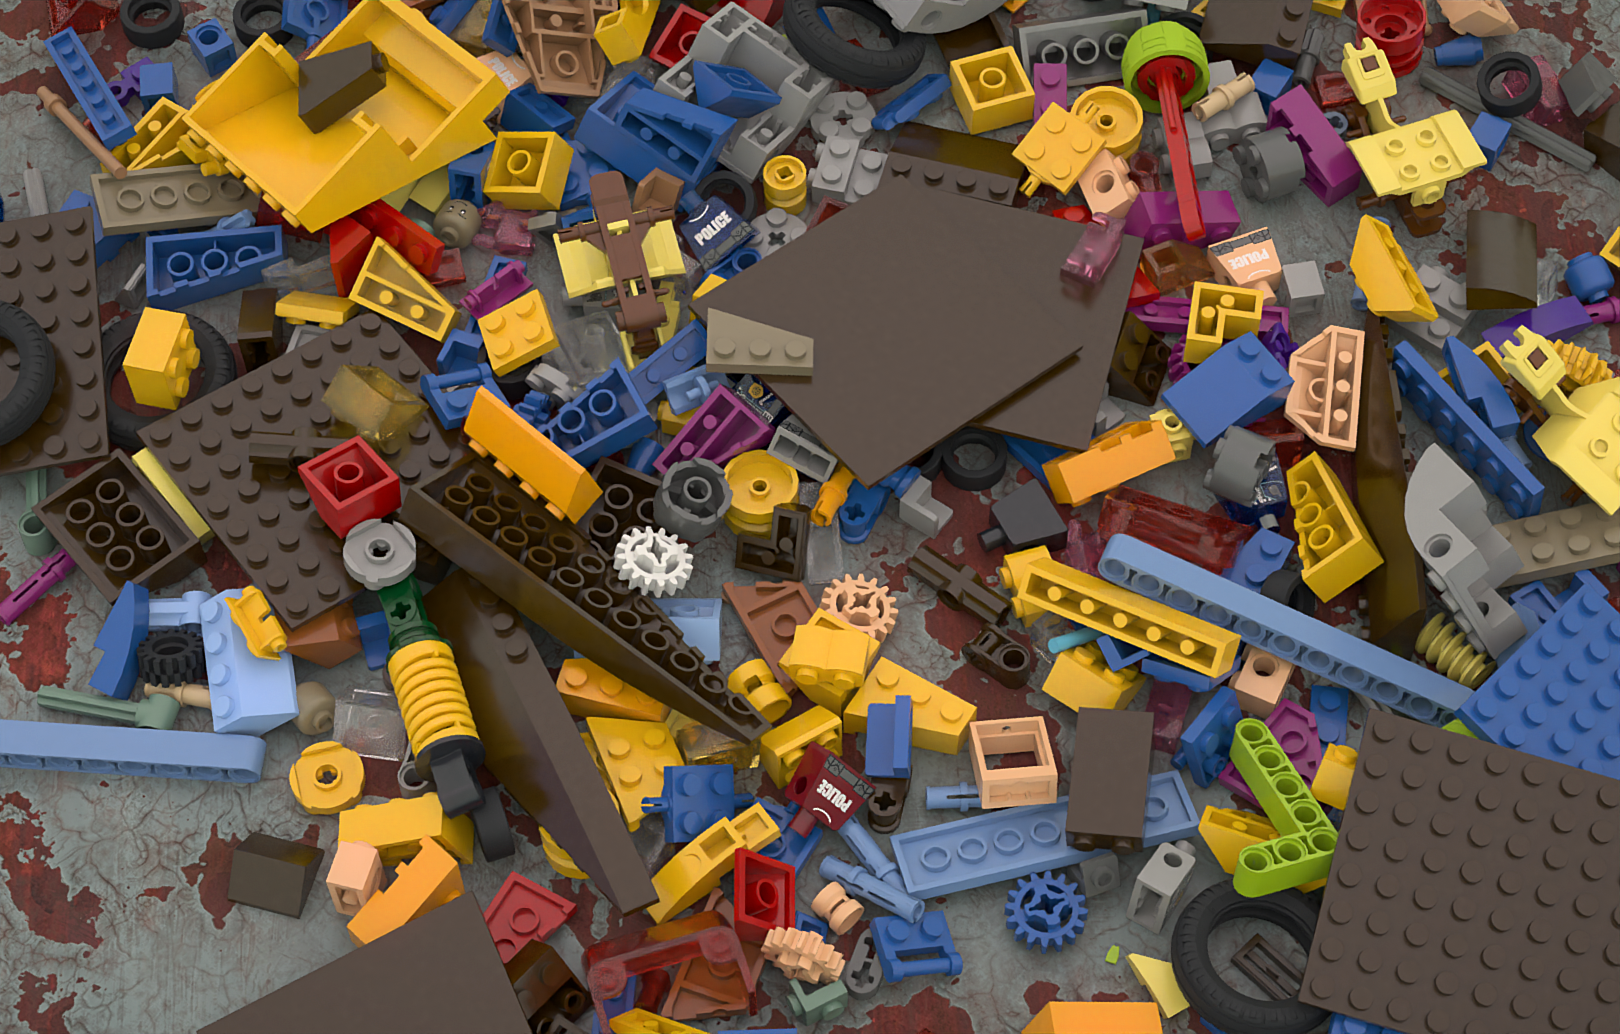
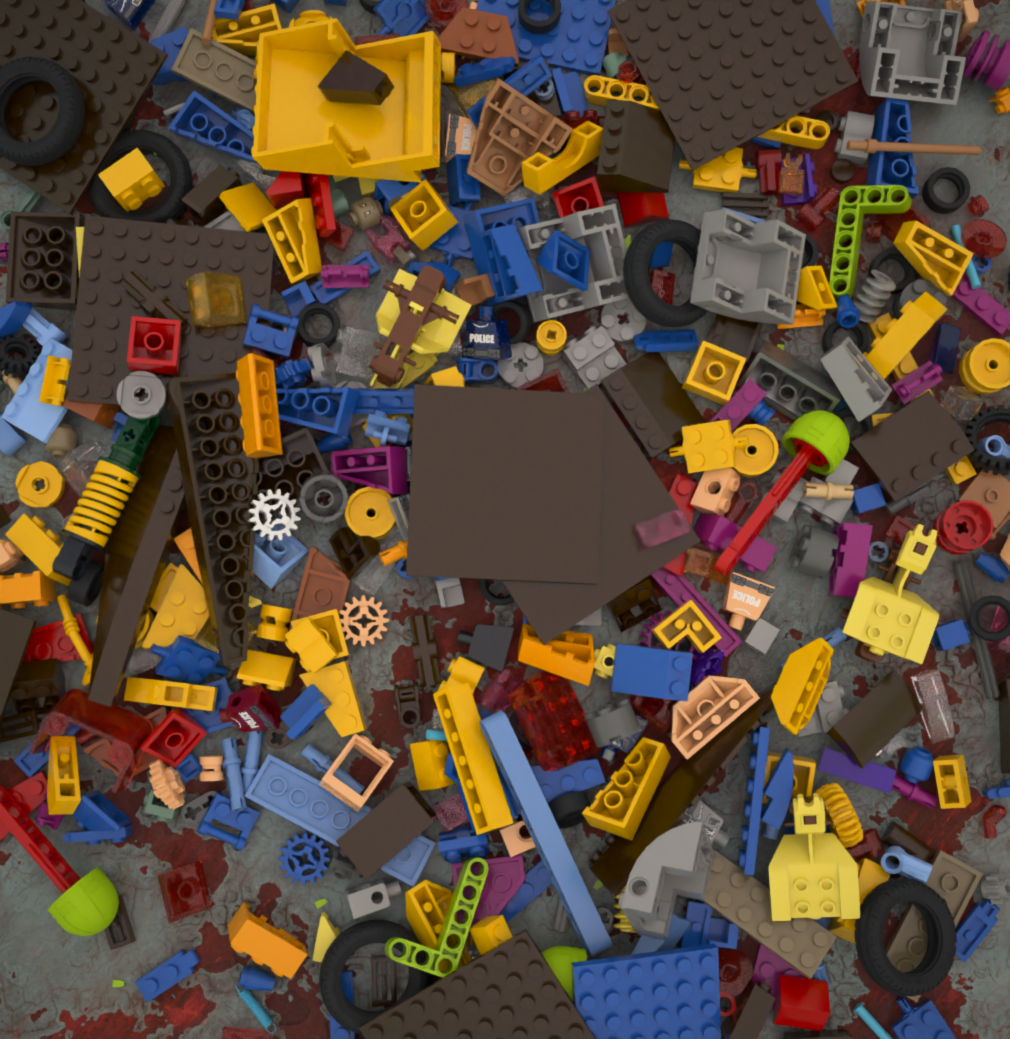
camera: 40 degrees right, 25 degrees up
yellow plate [477,289,560,377] -> none
dark tan wing [706,307,813,376] -> none
none -> yellow dish [57,595,93,686]
none -> blue wheel [746,399,776,426]
none -> clear slope [911,669,955,744]

